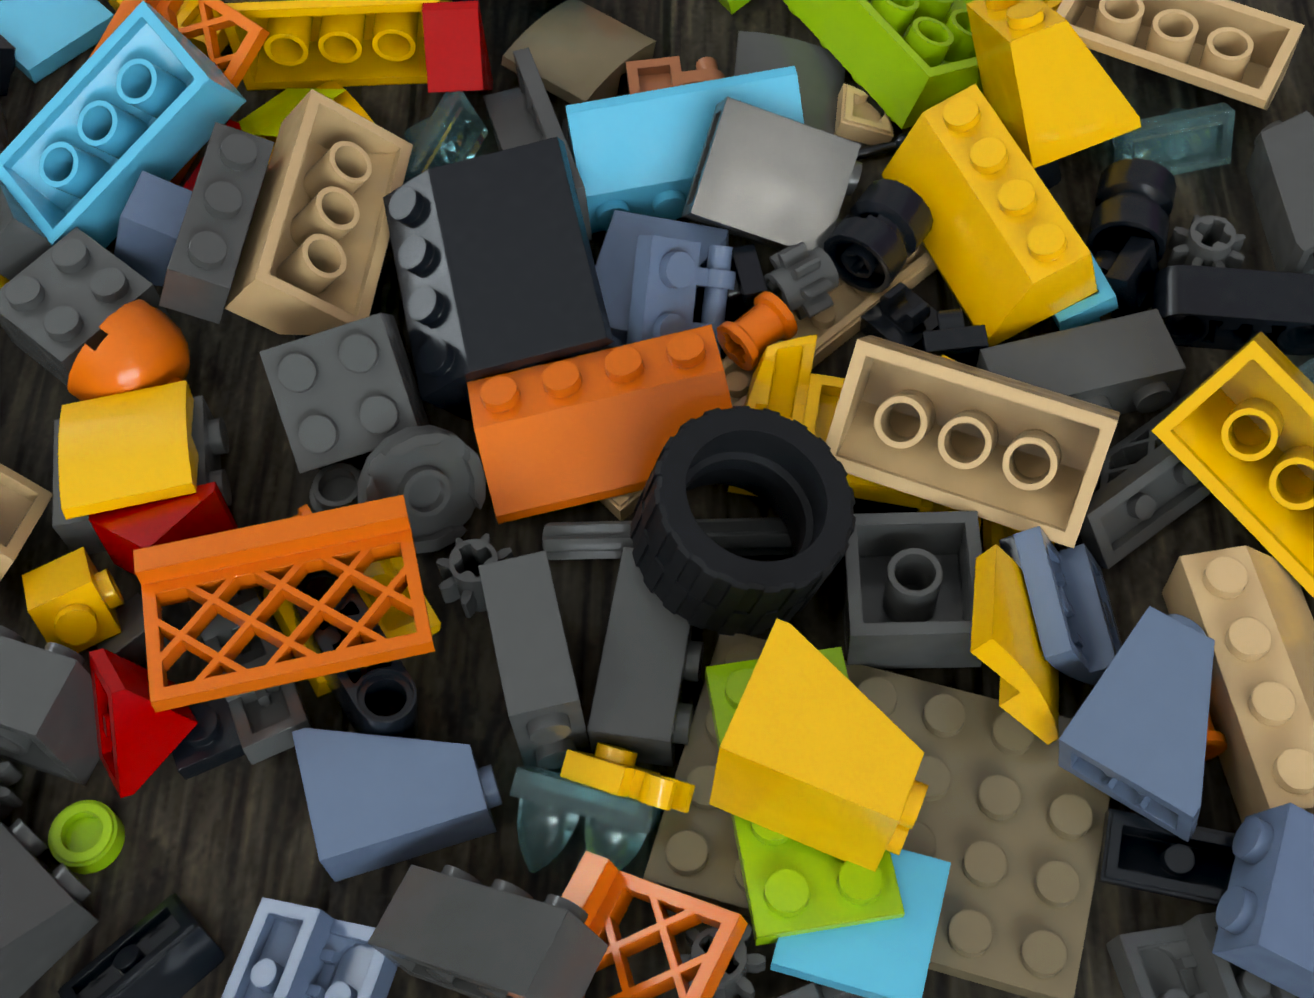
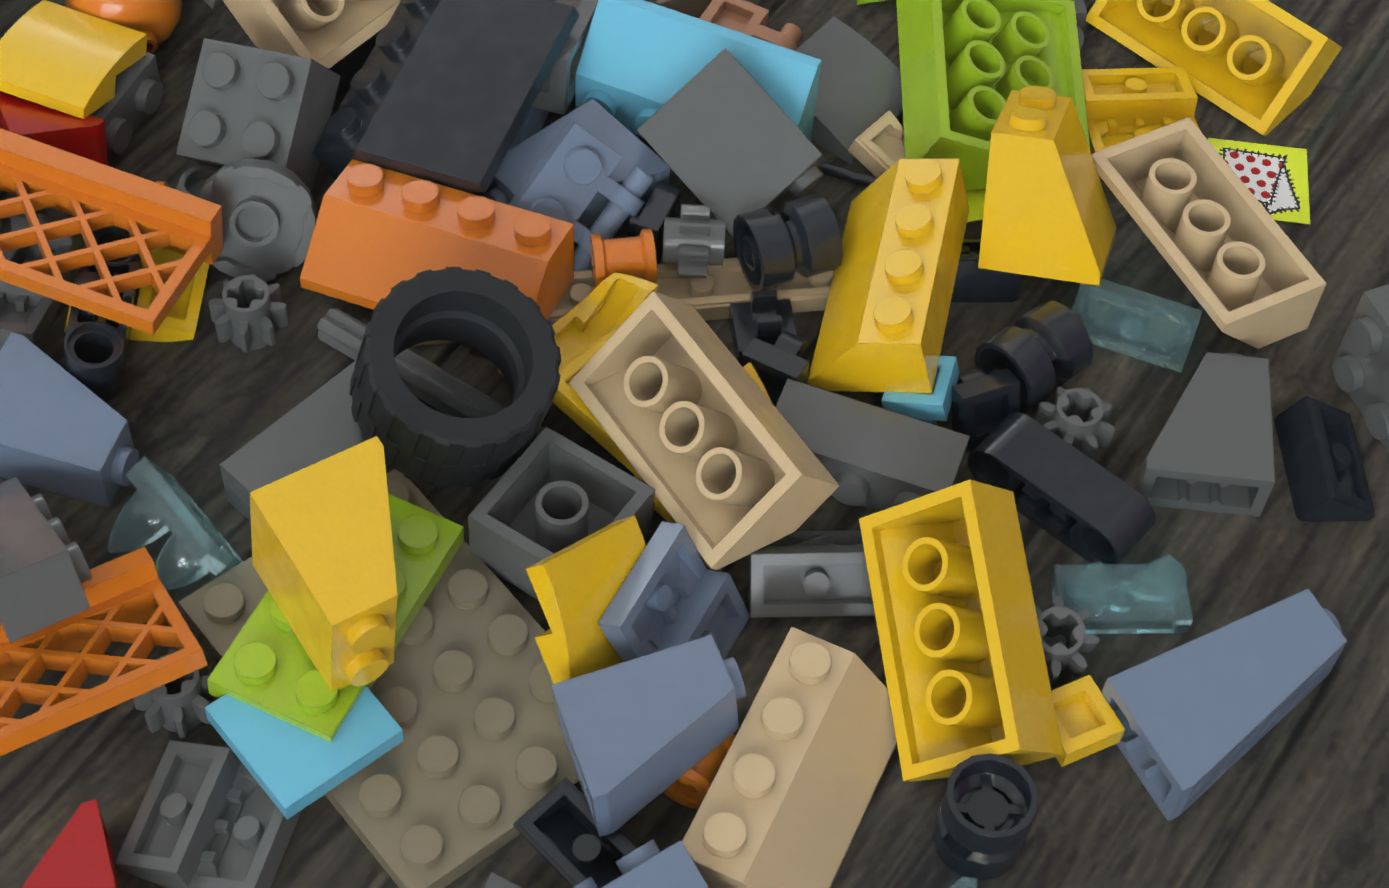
camera: 25 degrees right, 5 degrees down
dark grey brick [478,550,591,769] -> none
yellow plate [560,742,695,813] -> none

